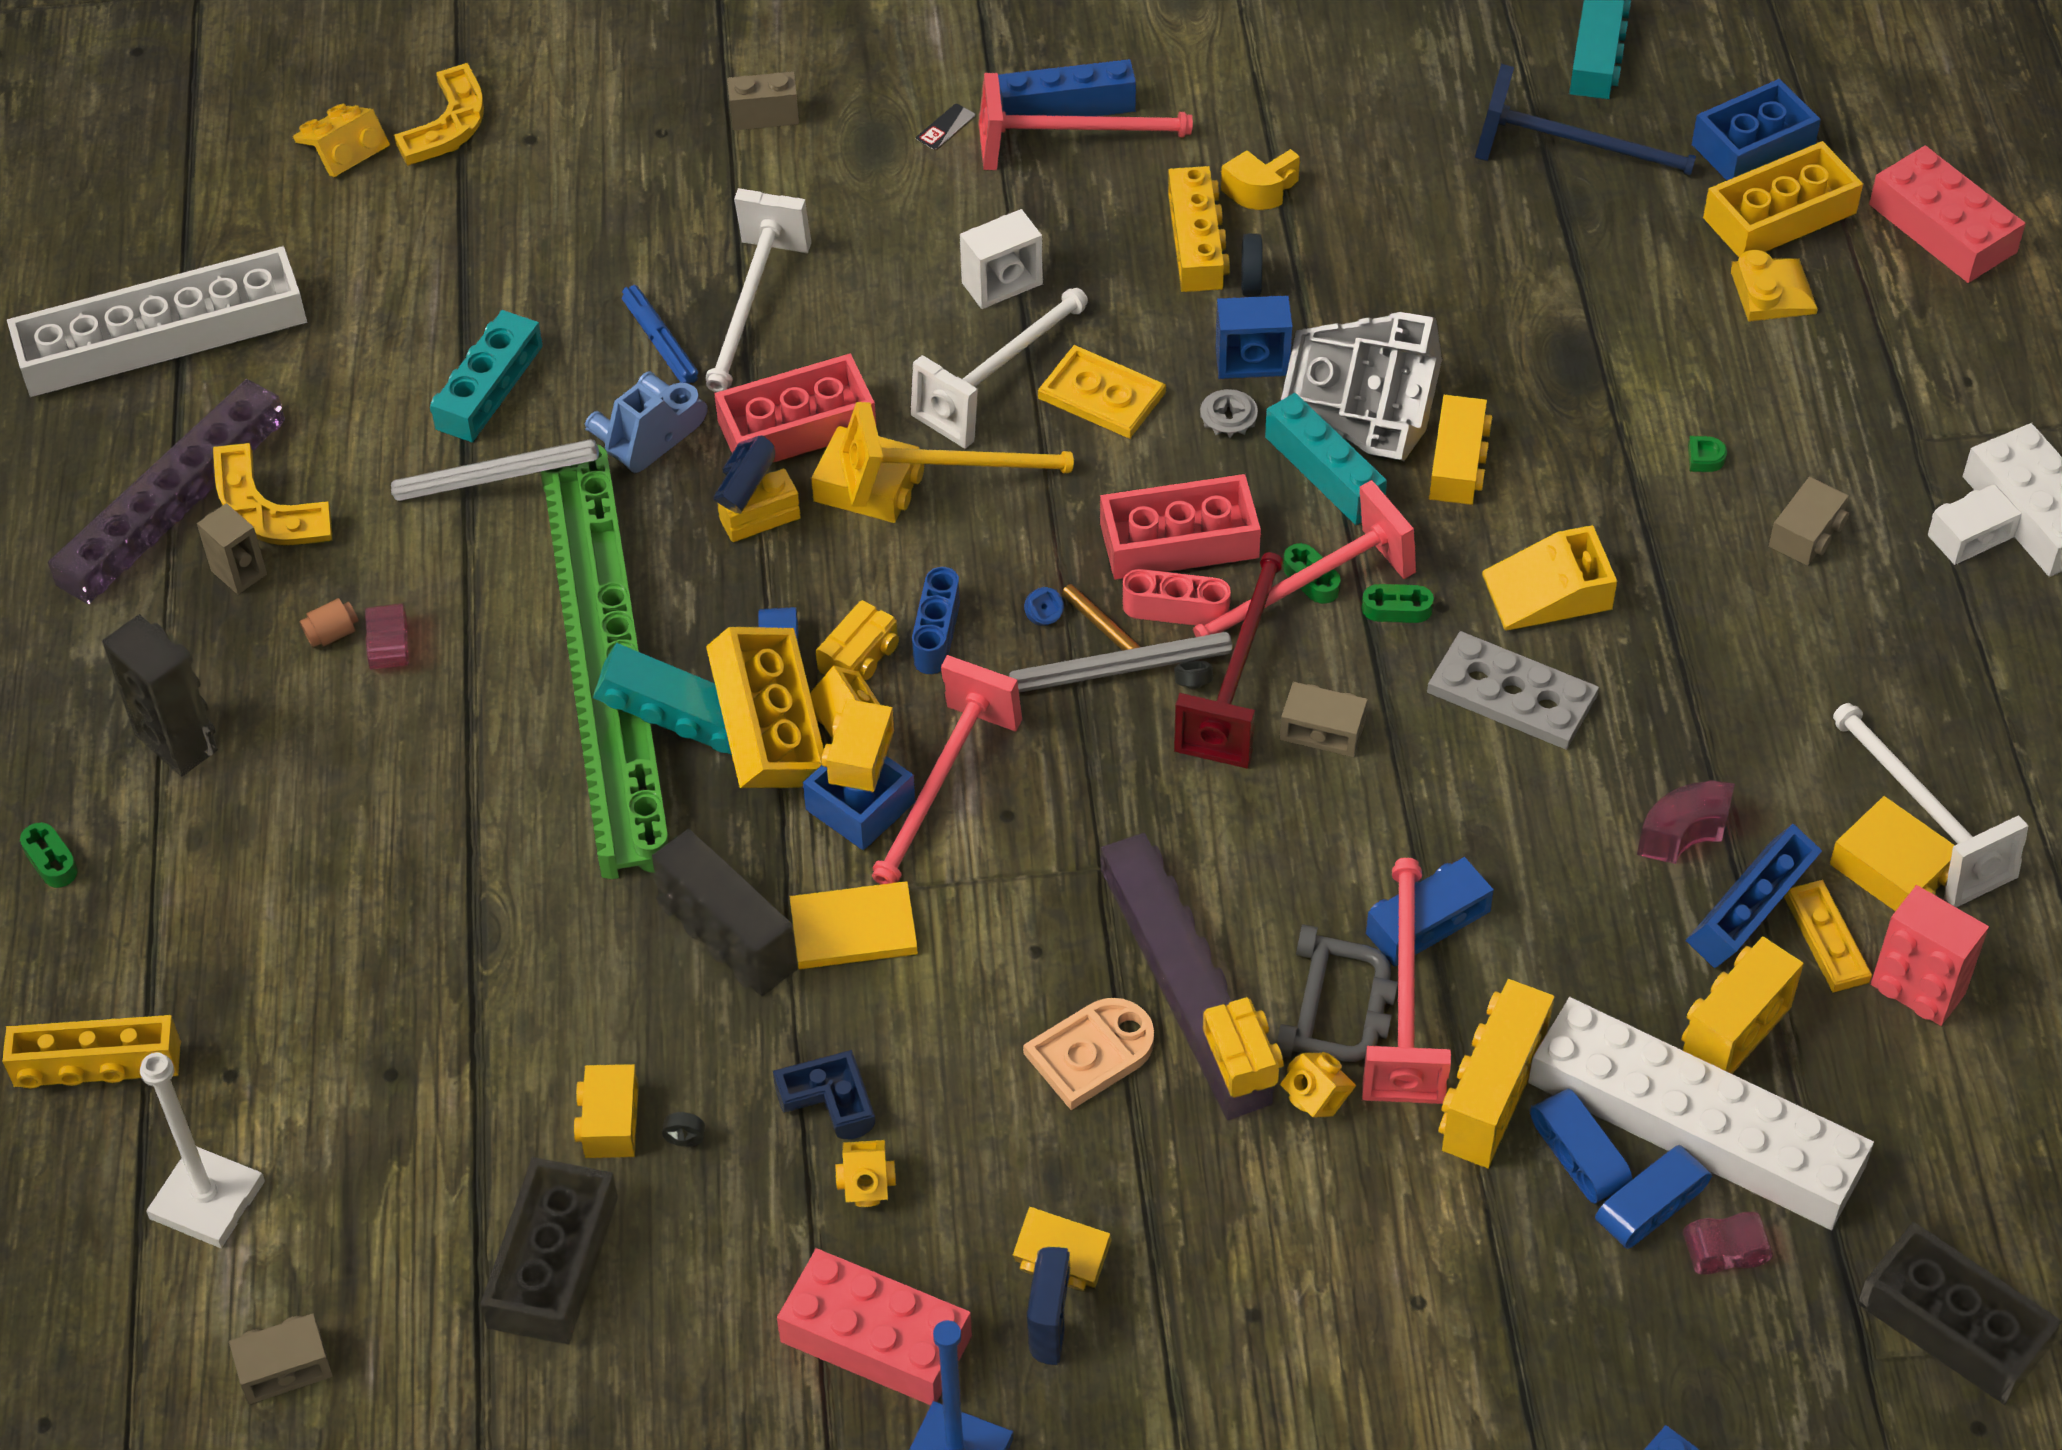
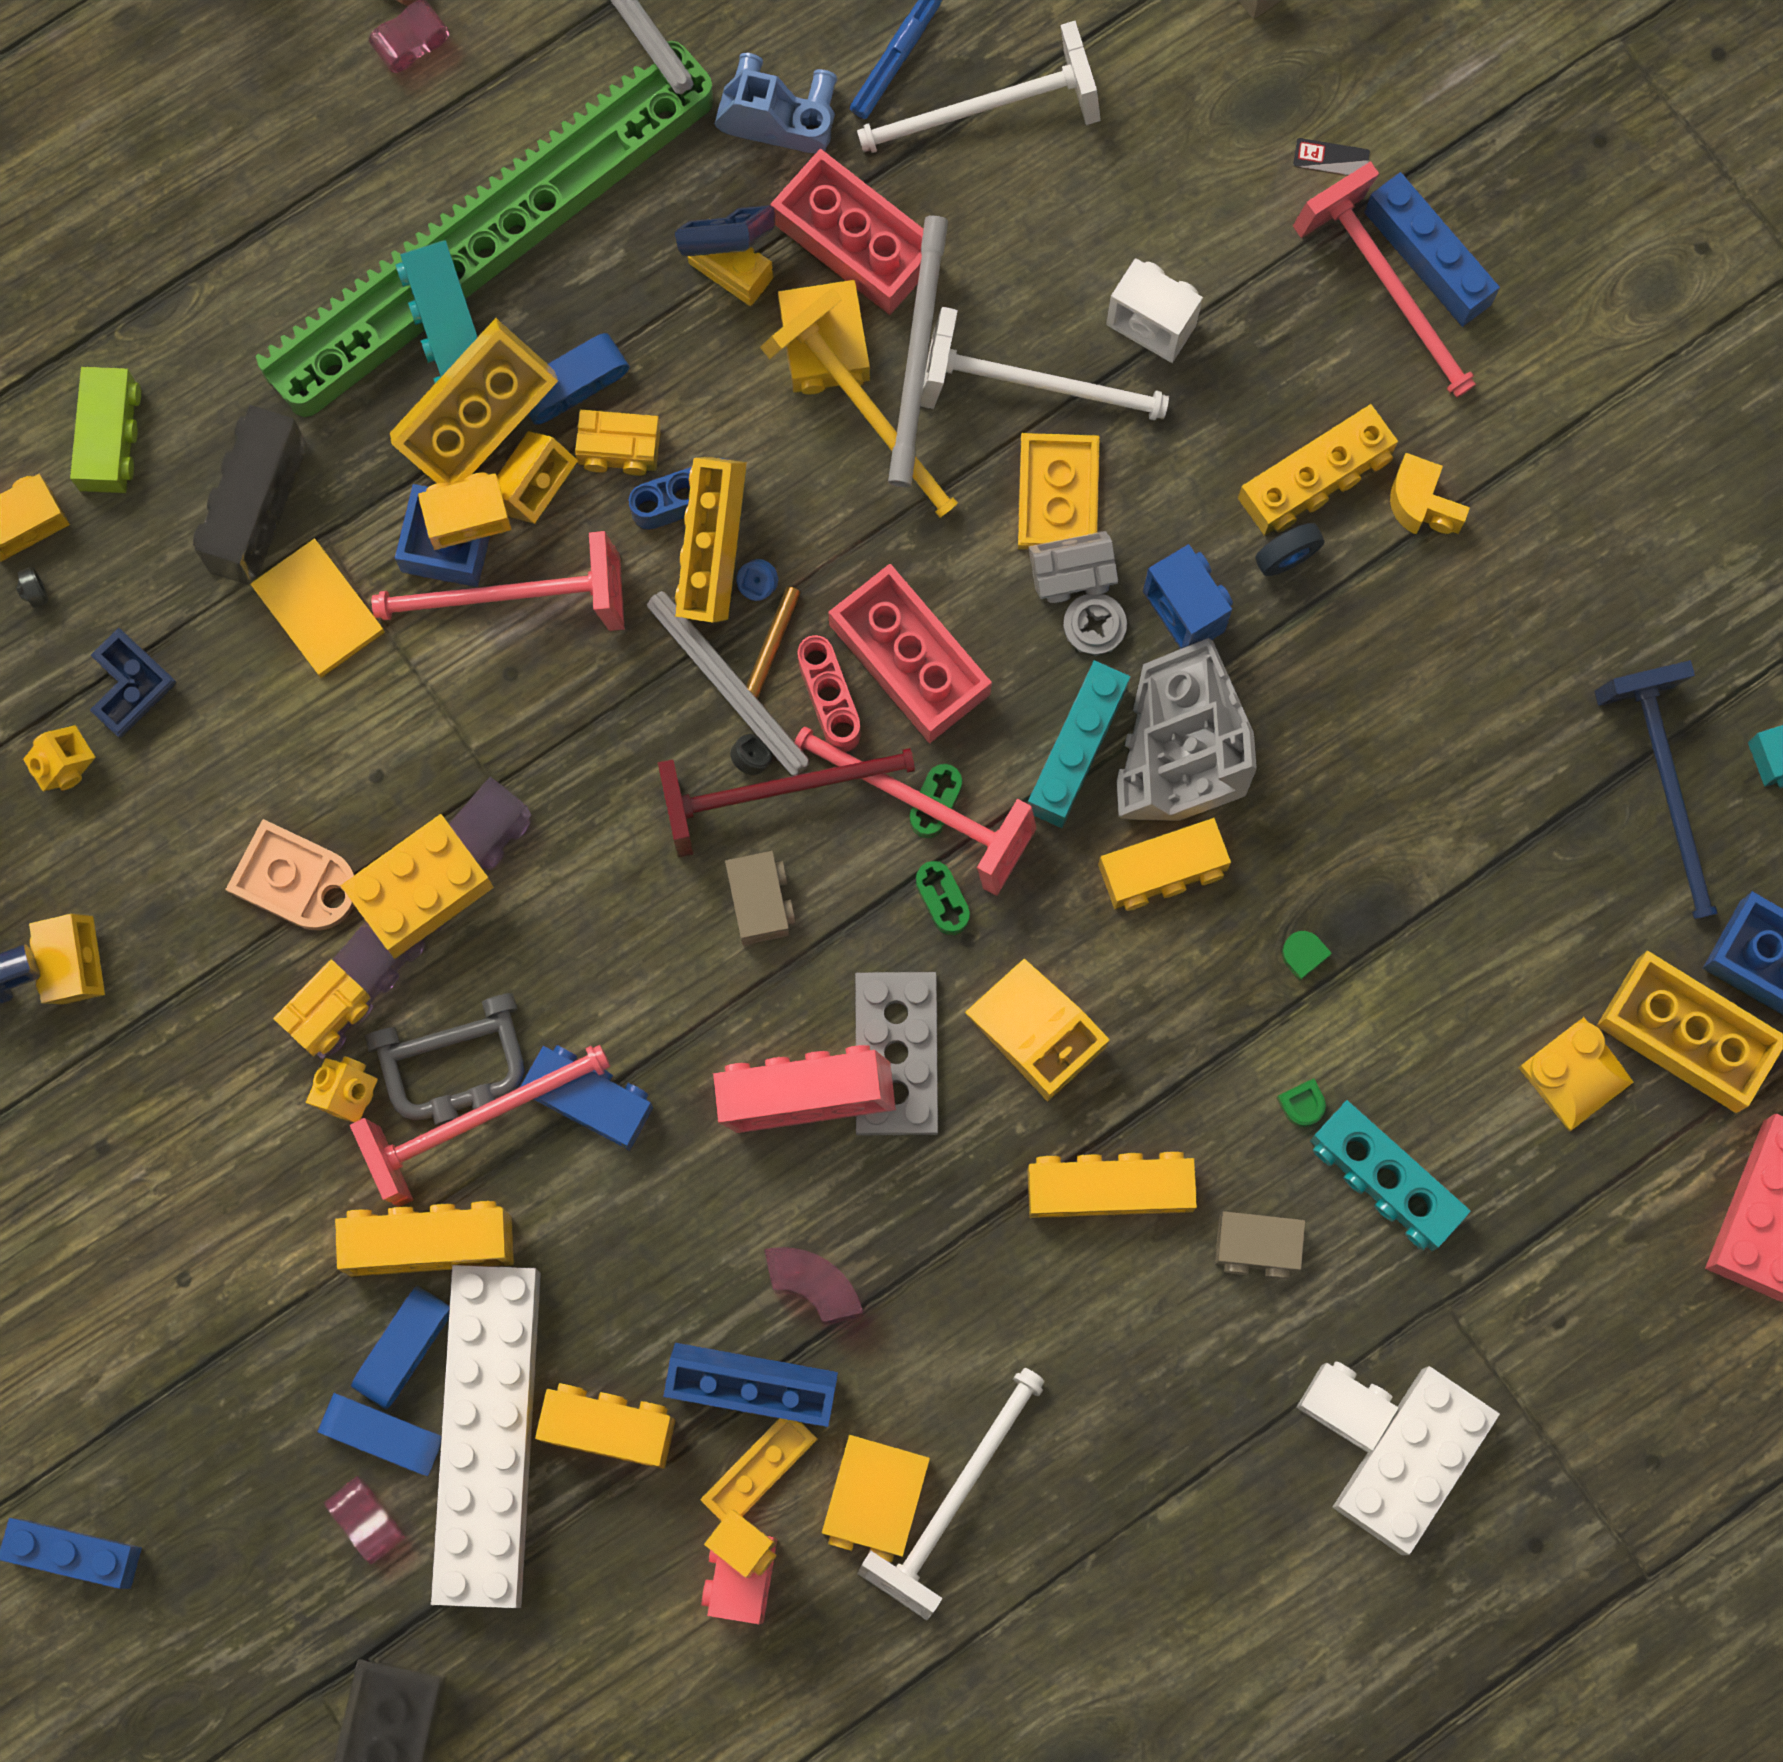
camera: 60 degrees right, 25 degrees up
none -> lime brick [70,367,141,493]
none -> yellow brick [340,814,494,959]
none -> yellow brick [675,457,747,623]
none -> yellow brick [704,1509,777,1578]
none -> coral brick [713,1045,896,1133]
none -> light grey piece [888,216,948,487]
none -> light grey brick [1028,531,1118,603]
none -> yellow brick [1028,1152,1197,1218]
none -> green tile [1282,931,1332,981]
none -> teal brick [1310,1100,1471,1251]

